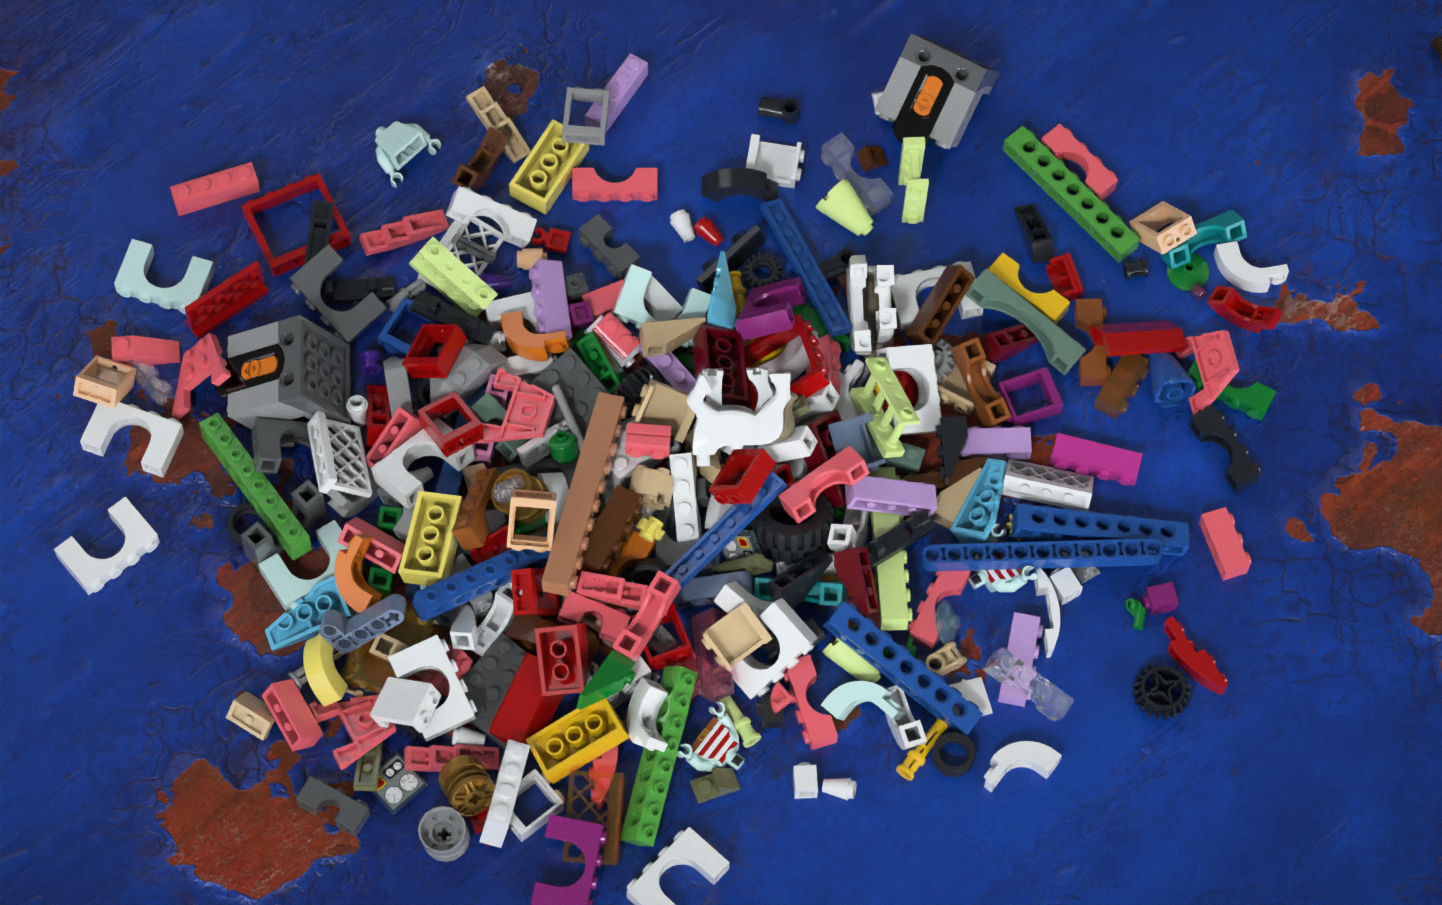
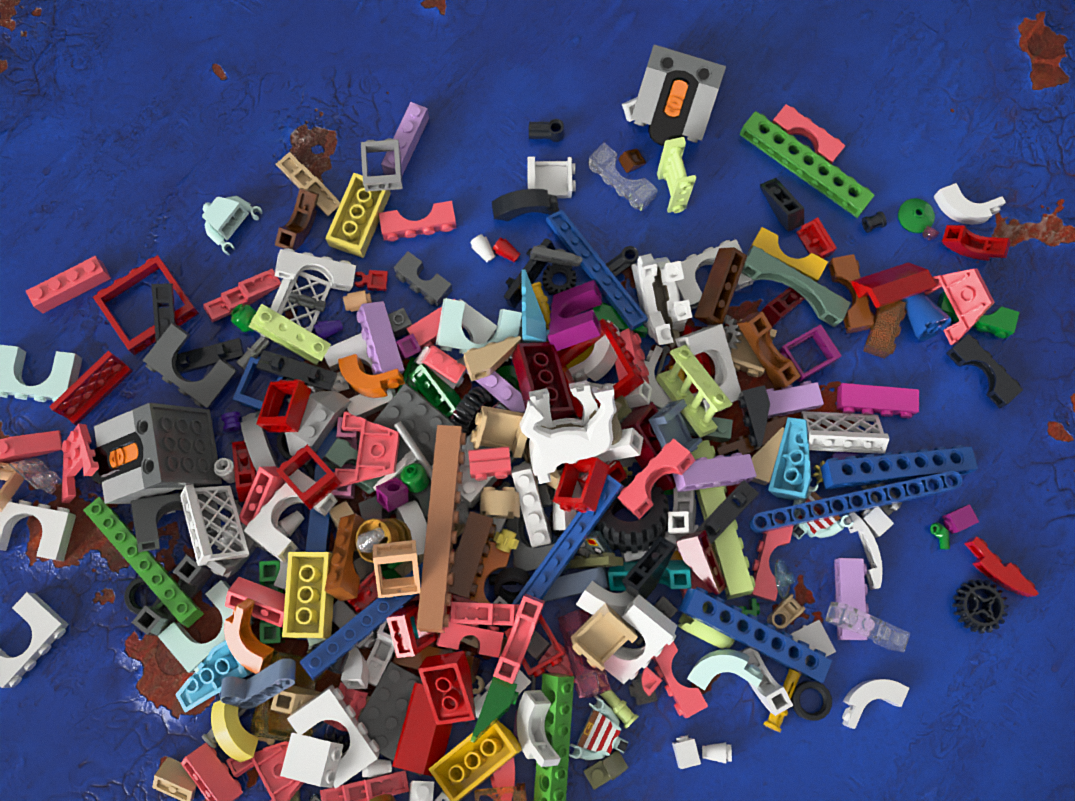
camera: 10 degrees left, 10 degrees up
yellowish green cone [815,178,874,236] -> none
light nougat window [1129,201,1197,255] -> none
teal arch [1160,209,1247,269] -> none
coral brick [1199,507,1251,581] -> none
none -> green head [231,304,257,332]
none -> magenta brick [376,477,409,512]
none -> dark grey hinge [530,245,583,267]

